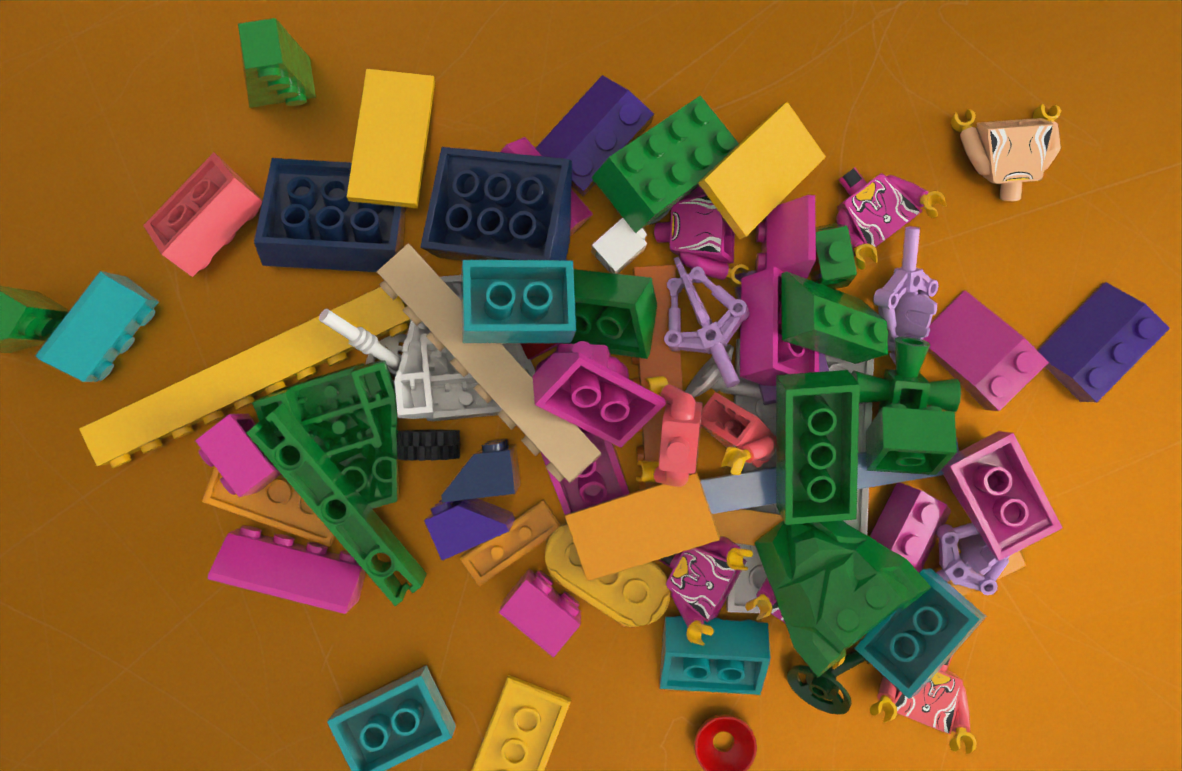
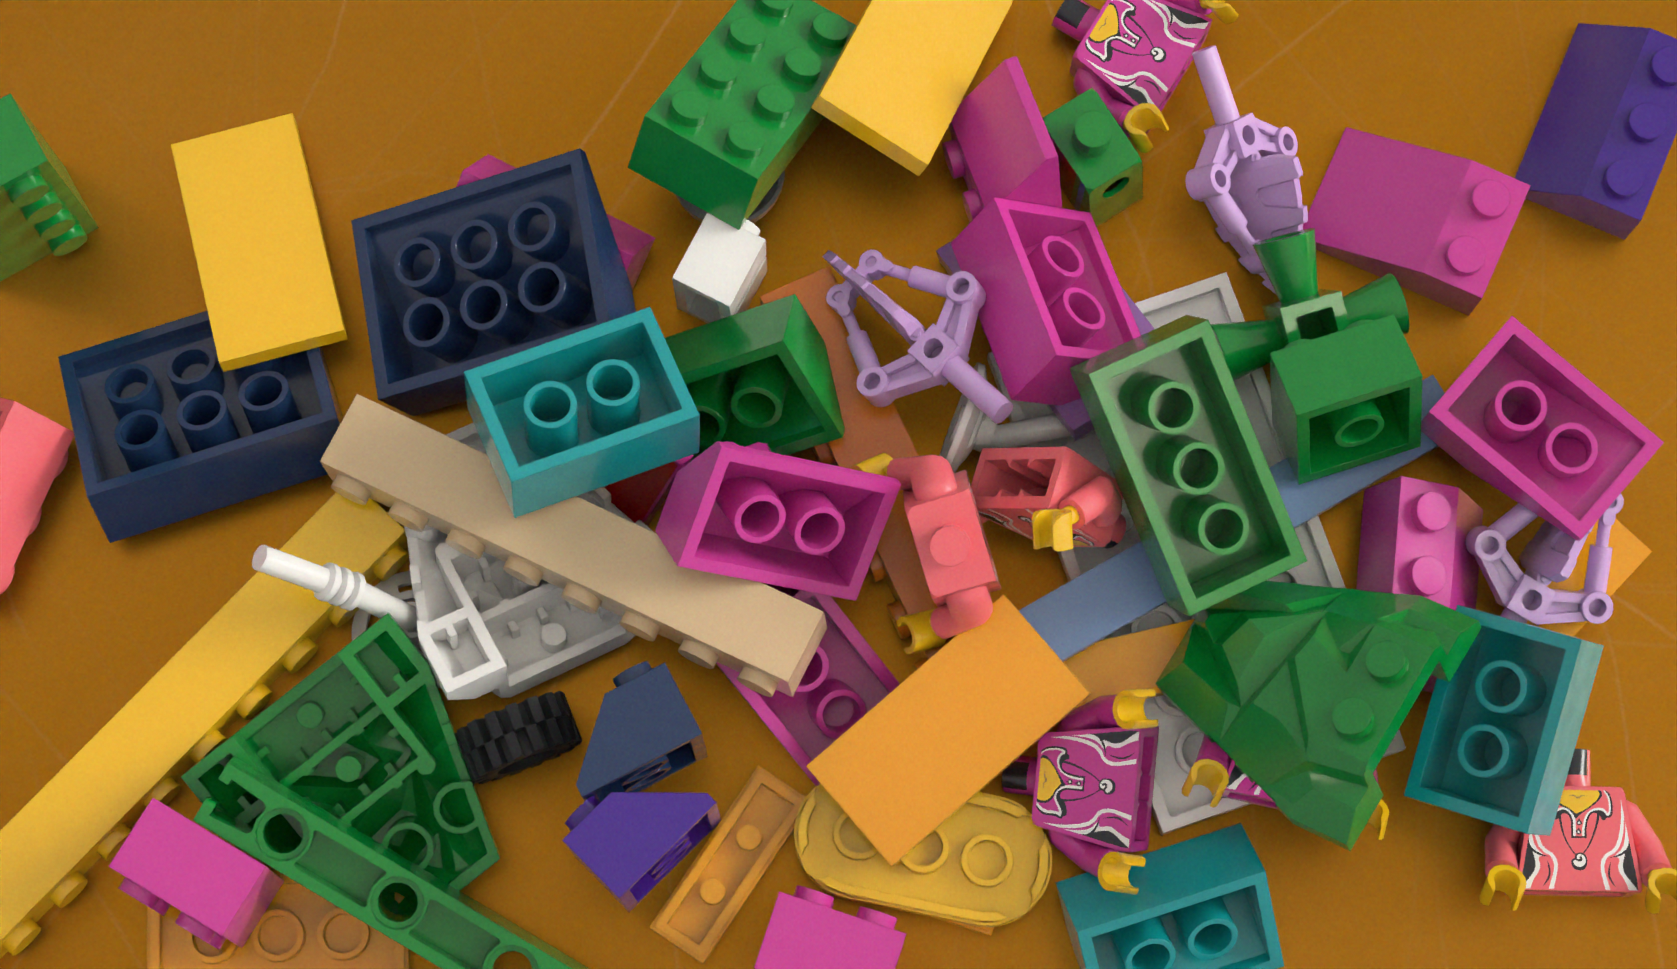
camera: 20 degrees left, 10 degrees down
dark purple slope [535,75,654,197] -> none
dark pink torso [654,186,749,287] -> none
green slope [782,271,888,364] -> none
dark green dish [787,650,869,715] -> none

